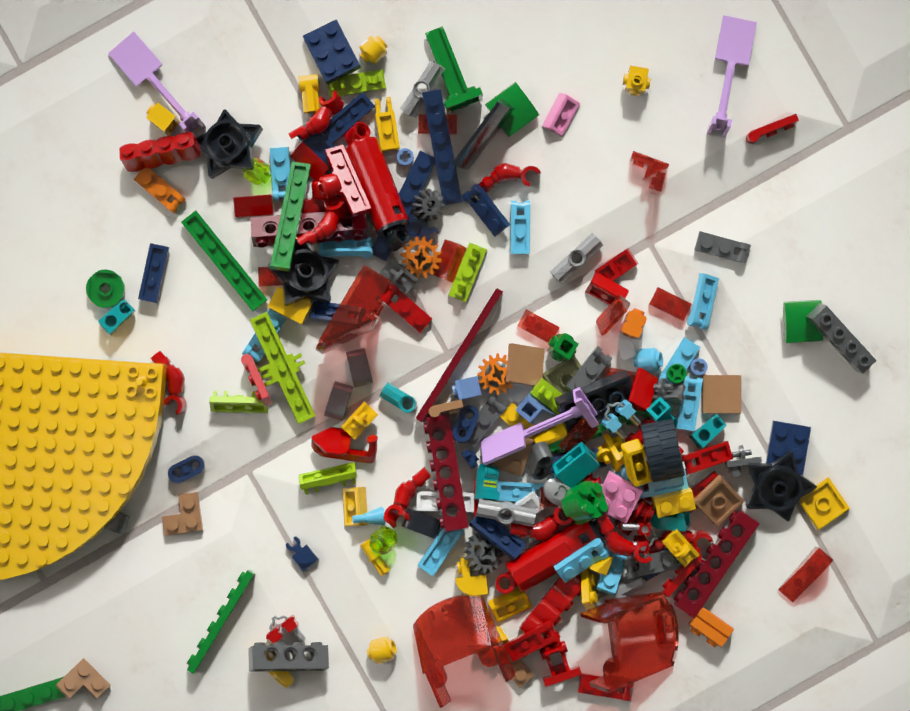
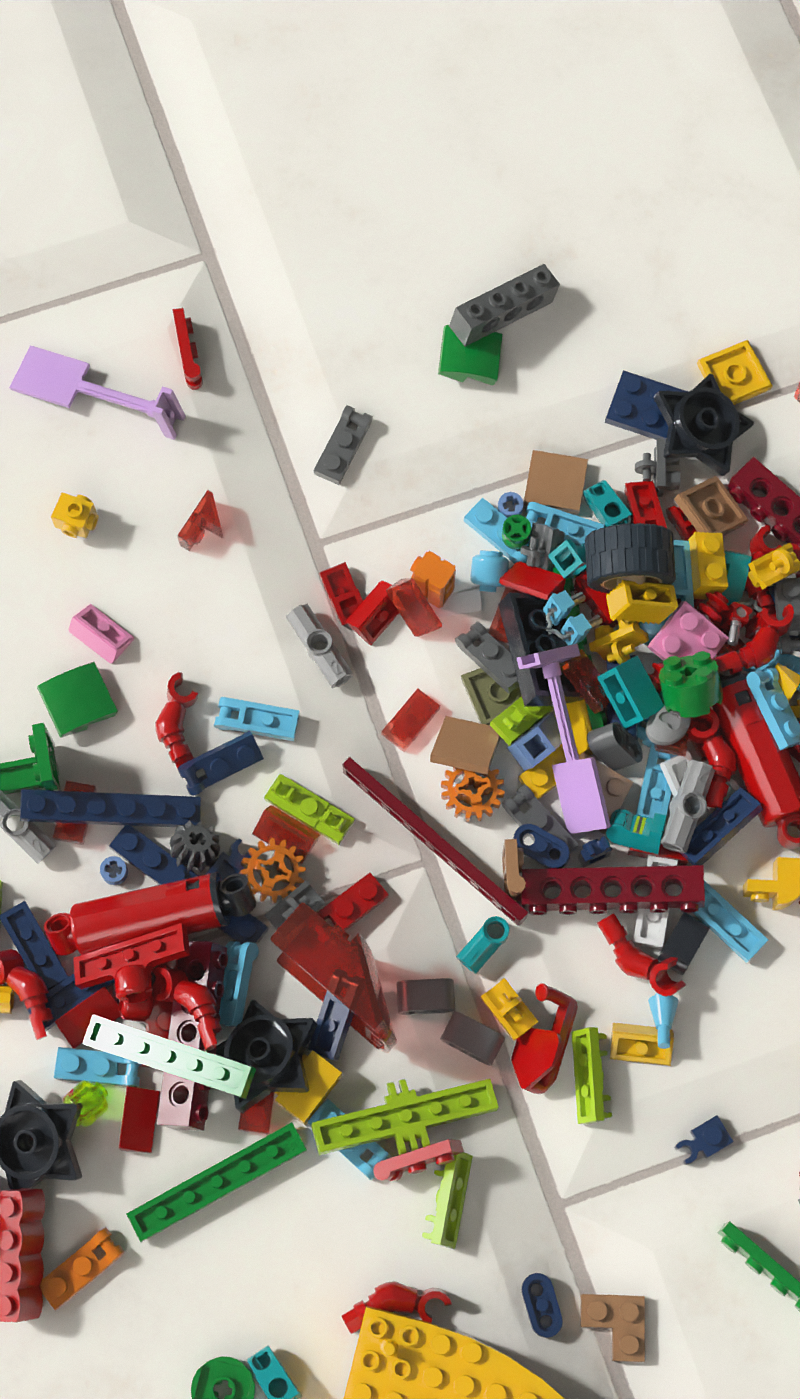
camera: 80 degrees left, 15 degrees down
dark blue plate [138,243,170,304] -> none
yellow axle [360,539,390,576] -> none
clear neon green head [369,526,398,555] -> none
yellow hinge [374,97,400,152] -> none
black slope [452,99,515,170] -> none
medium blue slope [452,376,482,400] -> none
dark grey gear [463,533,504,574] -> none
green brick [547,333,579,362] -> none
clear red plate [648,171,666,196] -> none
clear red plate [649,287,692,321] -> none
medium azure plate [687,273,719,330] -> none

